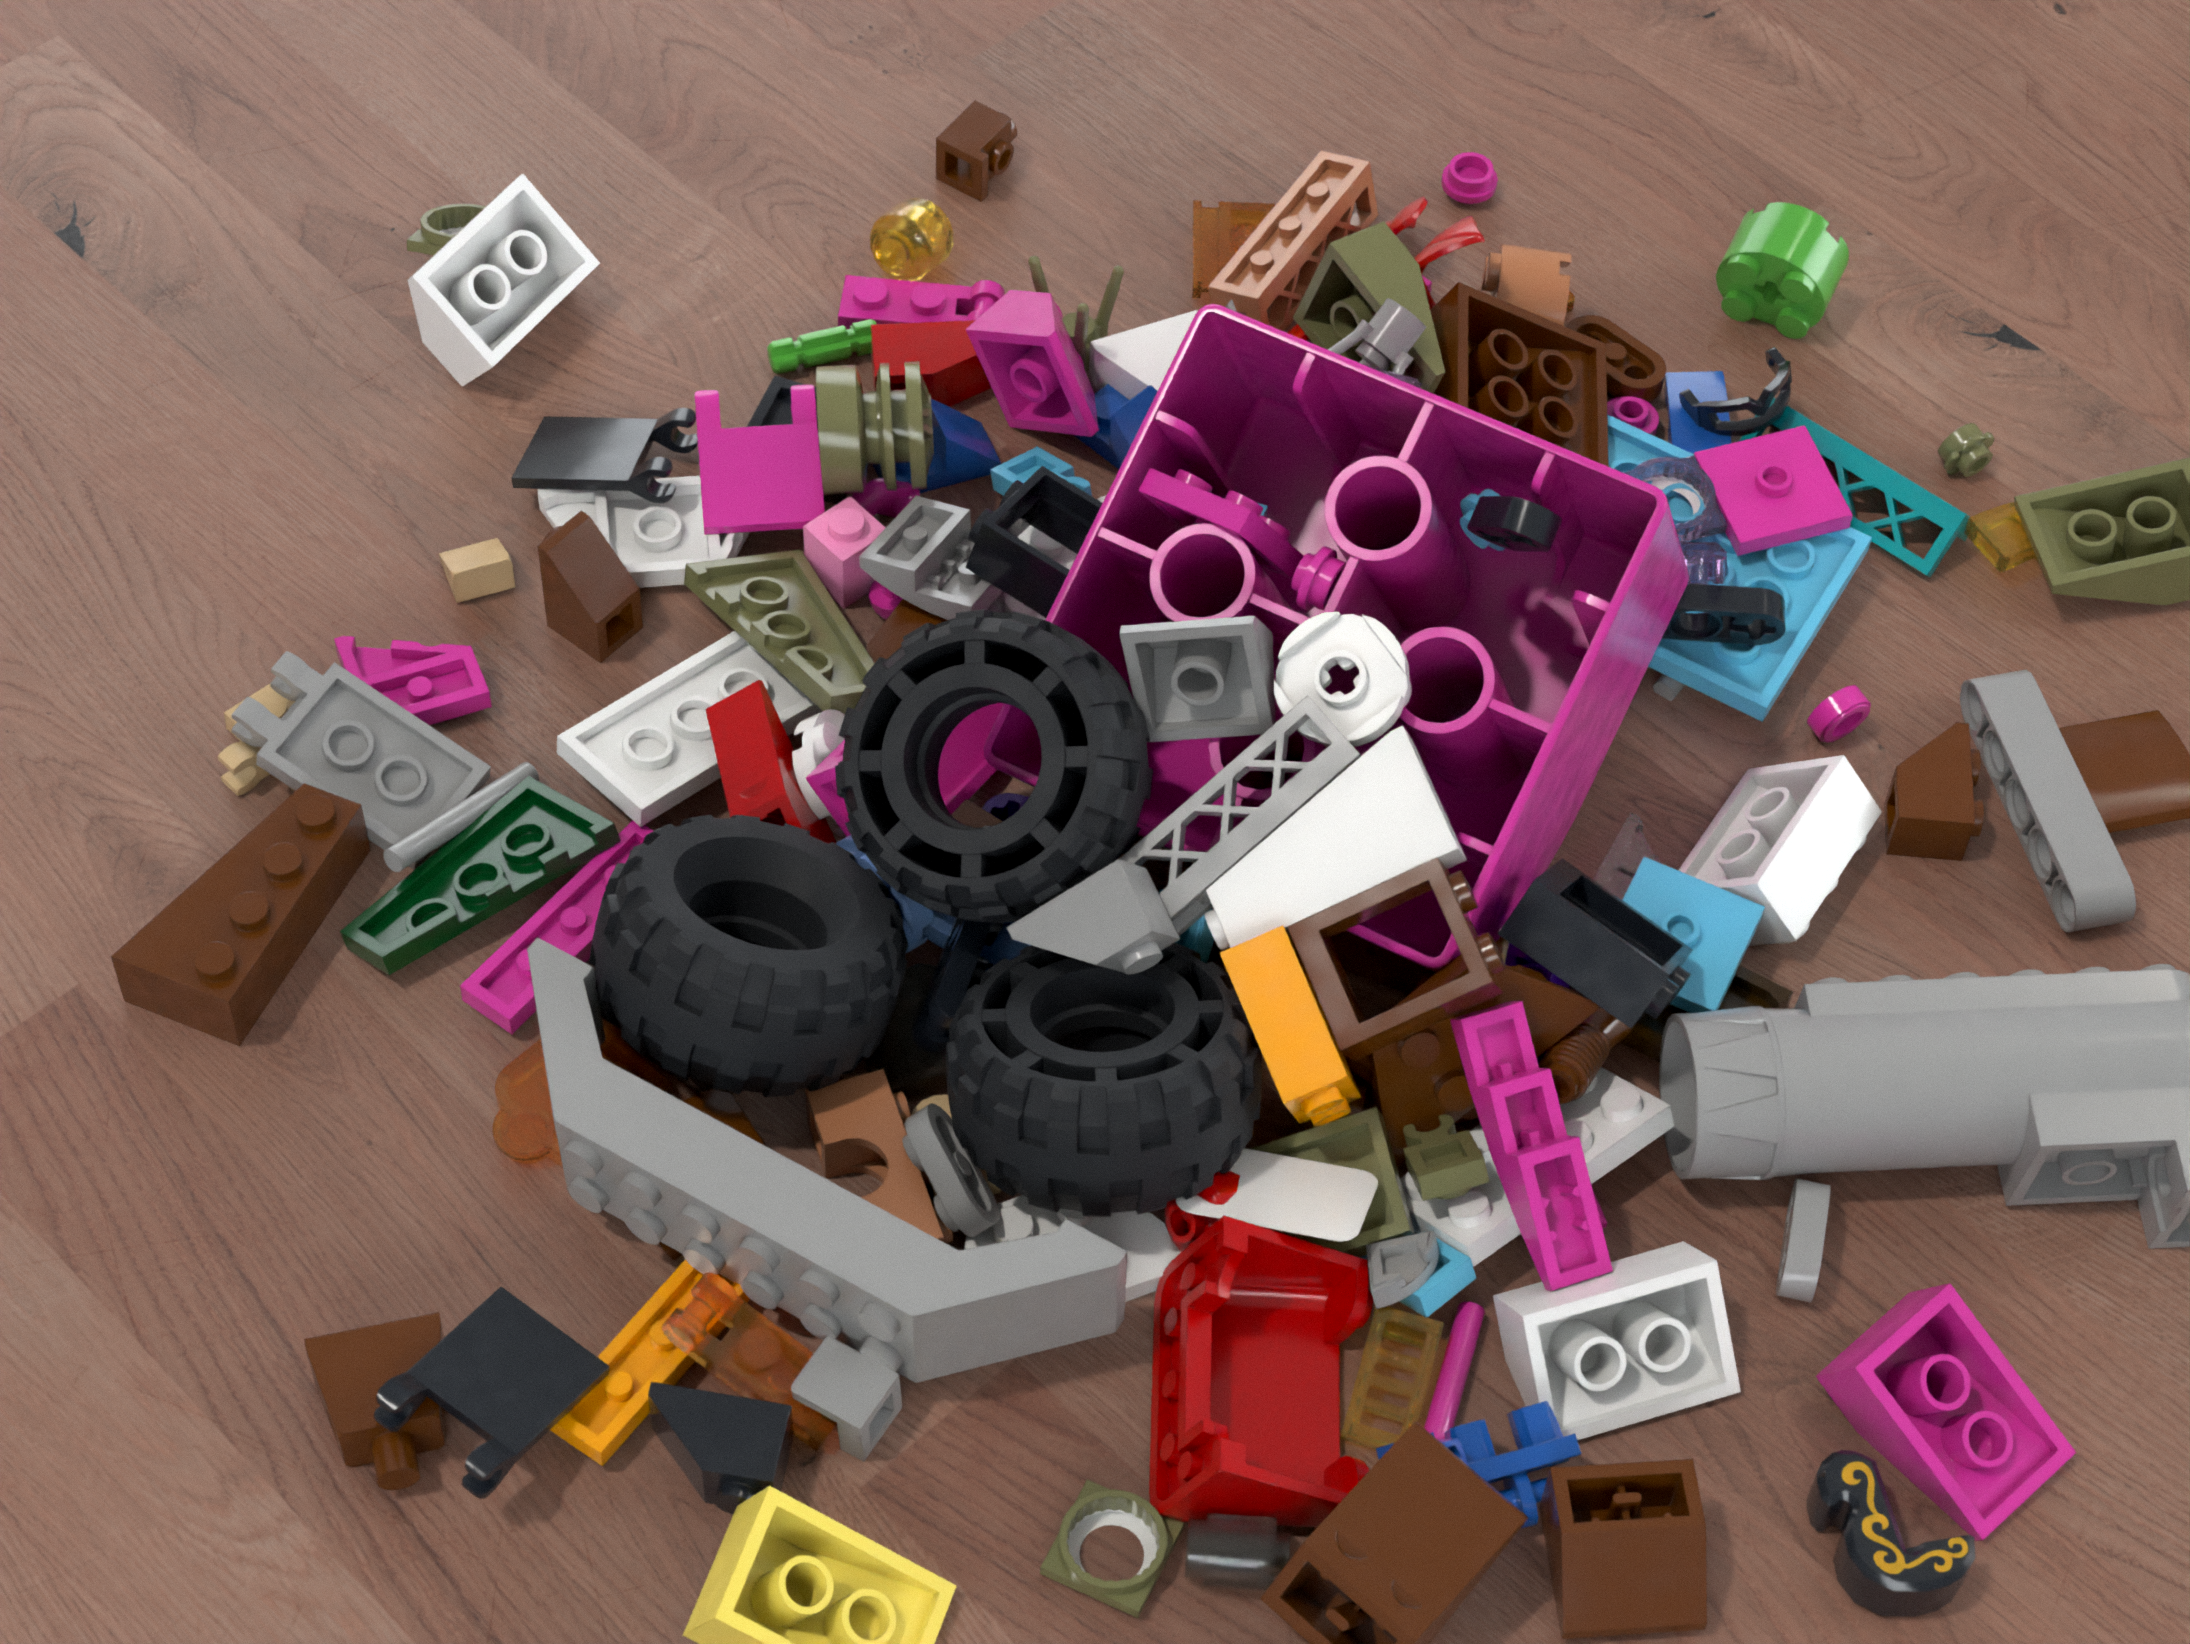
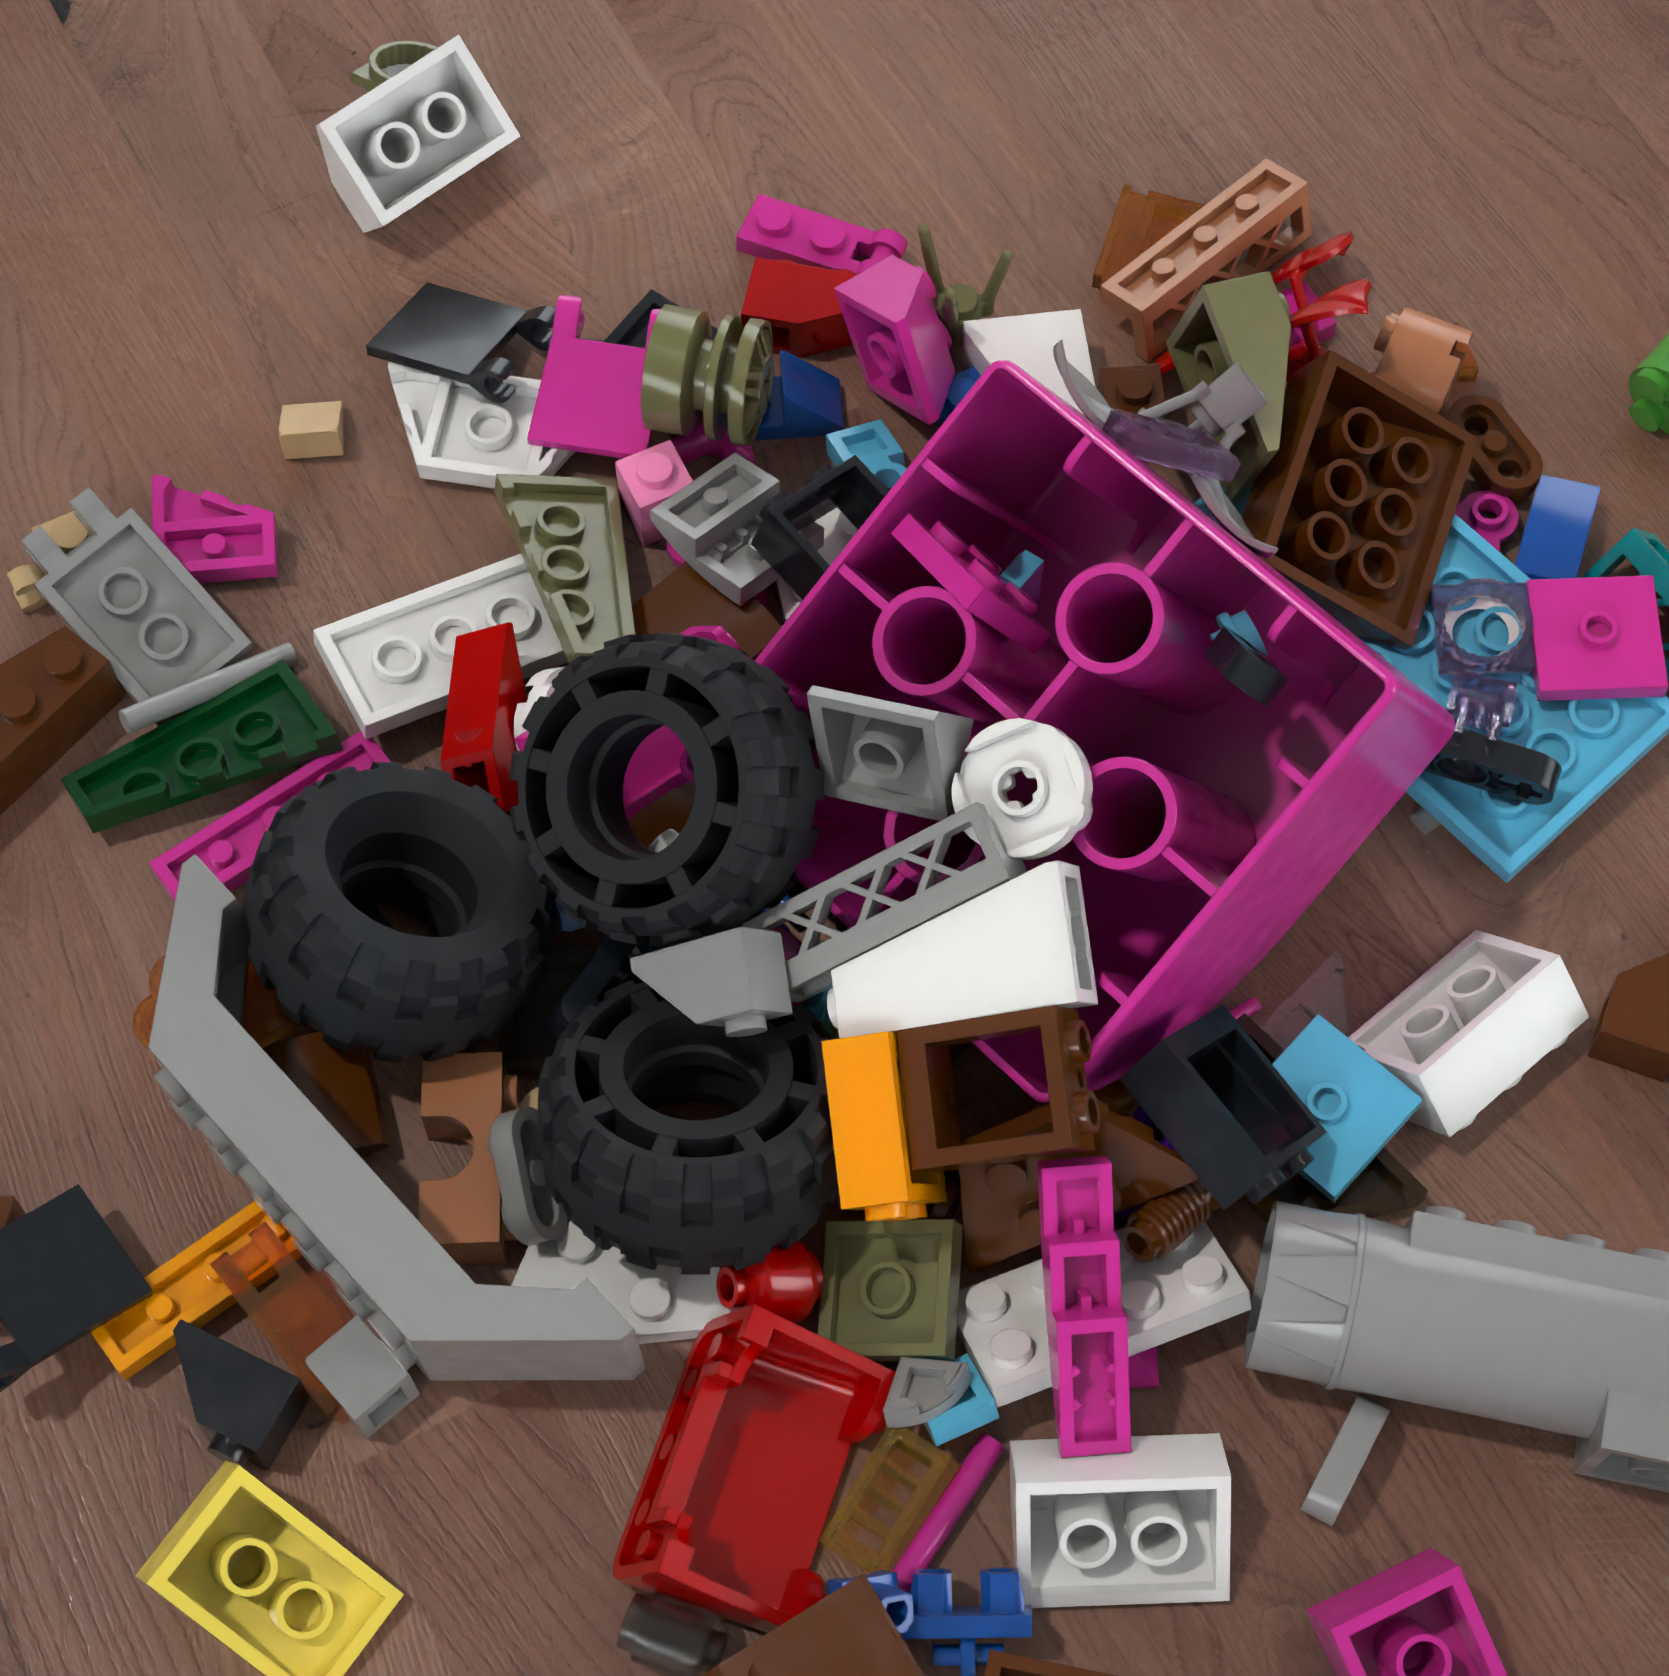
camera: 20 degrees right, 10 degrees up
reddish brown slope [537,511,643,663] -> none
bright green axle [767,319,877,374] -> none
clear yellow head [869,197,954,281] -> none
reddish brown brick [936,100,1017,202] -> none
olive piece [1040,1479,1184,1618] -> none
white sticker [1176,1148,1378,1241] -> none
dark pink plate [1291,546,1346,611] -> none
olive plate [1403,1114,1490,1201] -> none
dark pink plate [1441,152,1498,204] -> none
black helmet [1679,347,1792,436] -> none
dark pink tile [1807,685,1871,743] -> none

